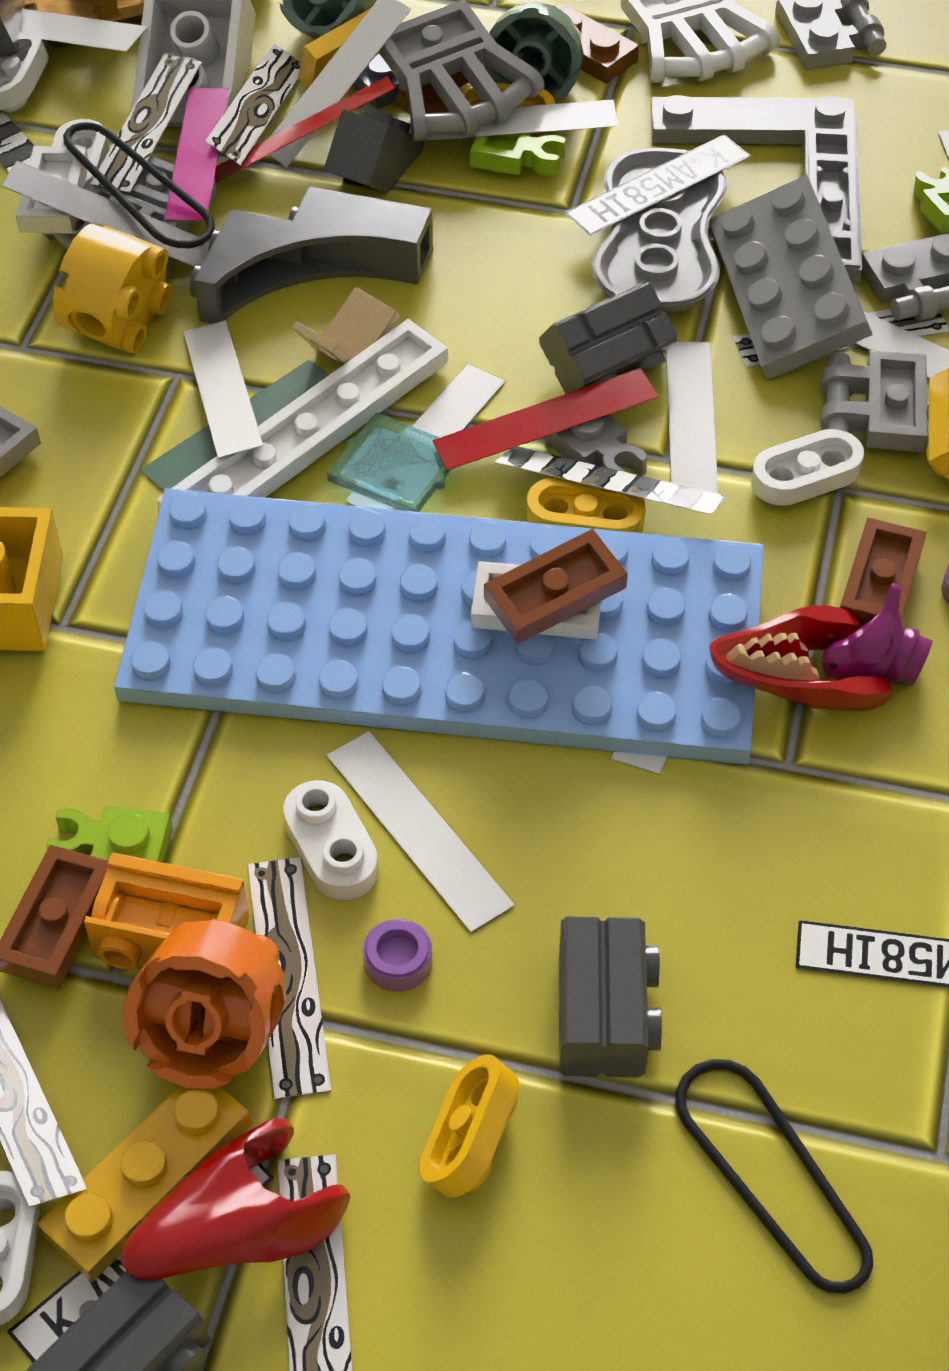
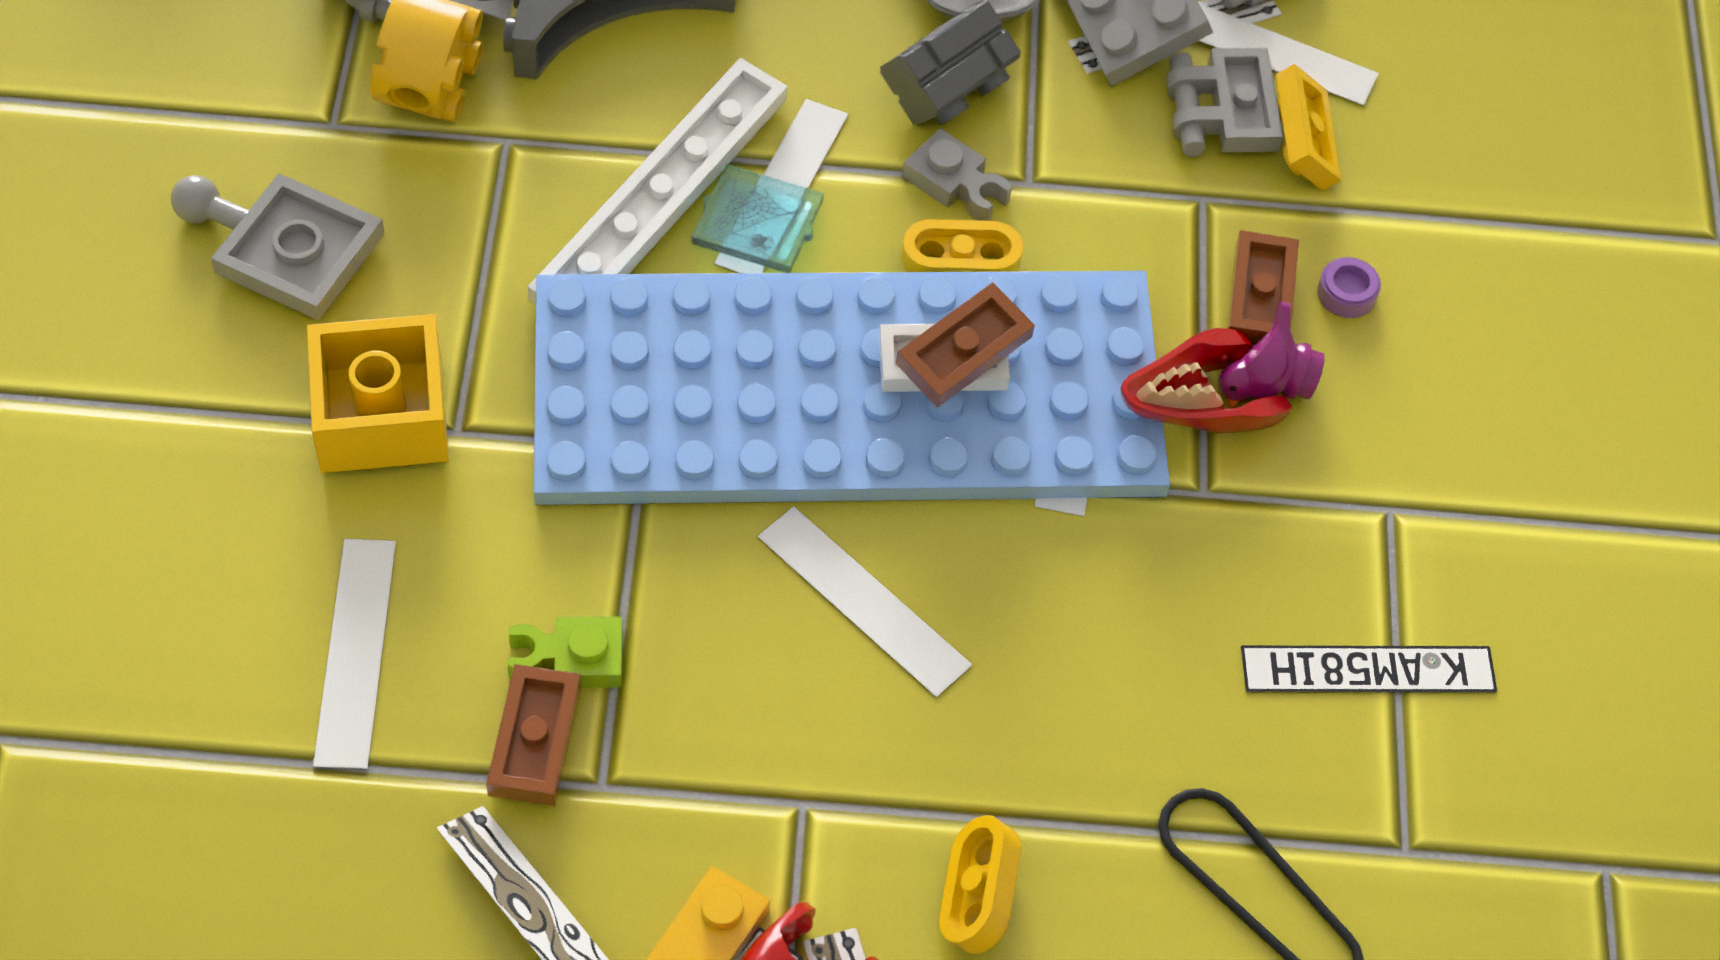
camera: 15 degrees left, 5 degrees up
light orange hinge [84,852,249,970] -> none
orange brick [122,921,287,1089] -> none
sand green sticker [140,360,329,491] -> none
white sticker [184,320,263,458] -> none
sticker [248,857,331,1099] -> none
white plate [283,780,378,901] -> none
tan bracket [292,287,400,366] -> none
medium lavender tile [363,919,432,991] -> none
red sticker [432,368,658,471] -> none
sticker [495,446,727,514] -> none
dark grey brick [559,916,662,1078] -> none
white sticker [667,342,718,494] -> none
white plate [751,429,864,506] -> none

